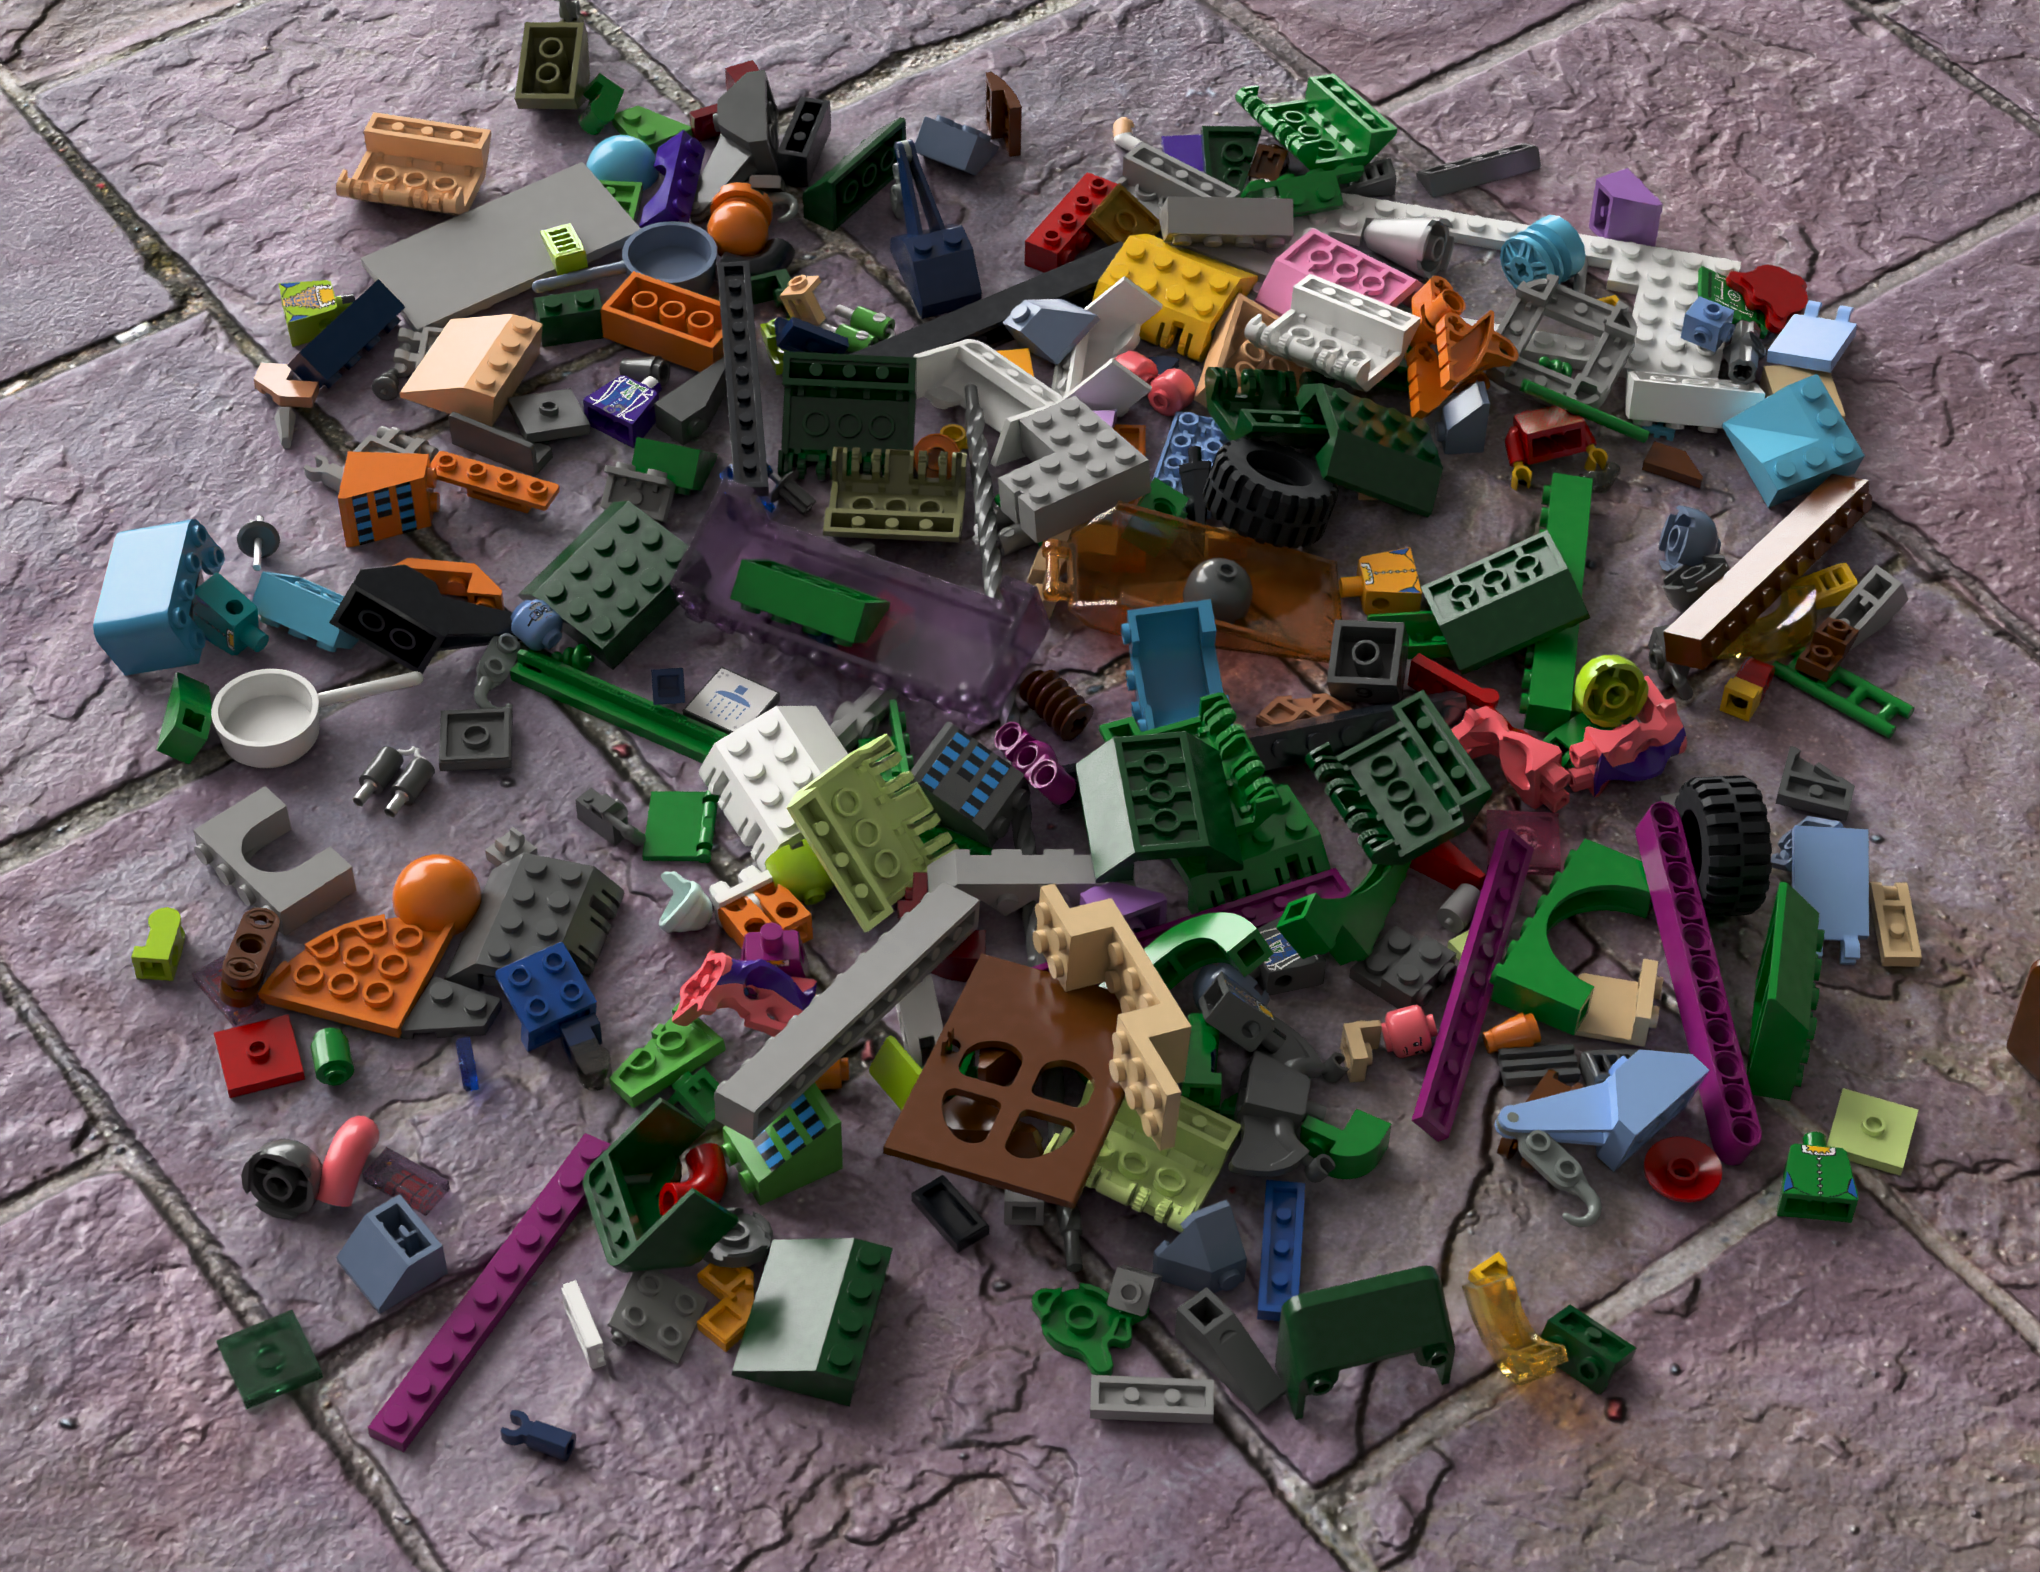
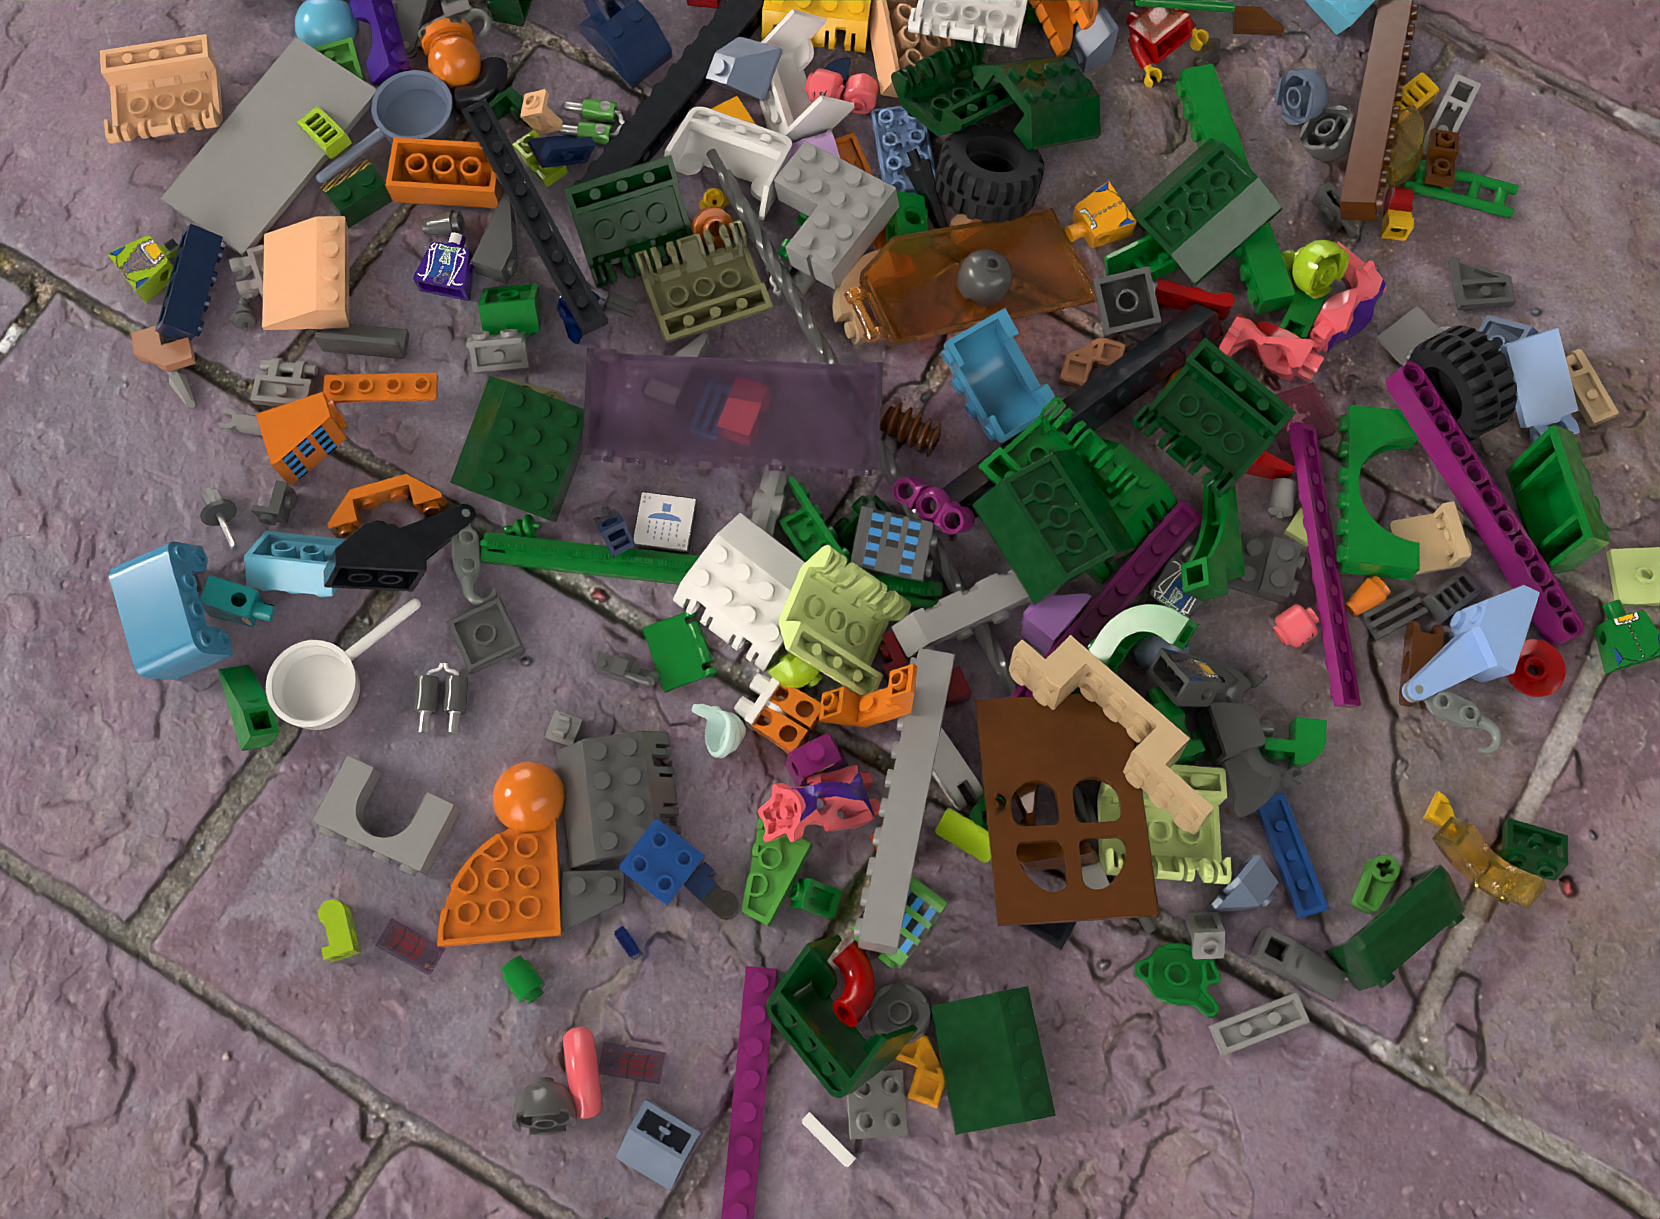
camera: 20 degrees left, 25 degrees up
red plate [214,1014,305,1098] -> none
reddish brown piece [219,907,280,1008] -> none
dark grey plate [508,388,590,443] -> none
medium blue head [511,599,563,651] -> none
green slope [730,559,891,647] -> none
tan bracket [1340,1020,1382,1083] -> none
none -> dark grey bracket [251,480,297,525]
none -> orange slope [819,664,917,727]

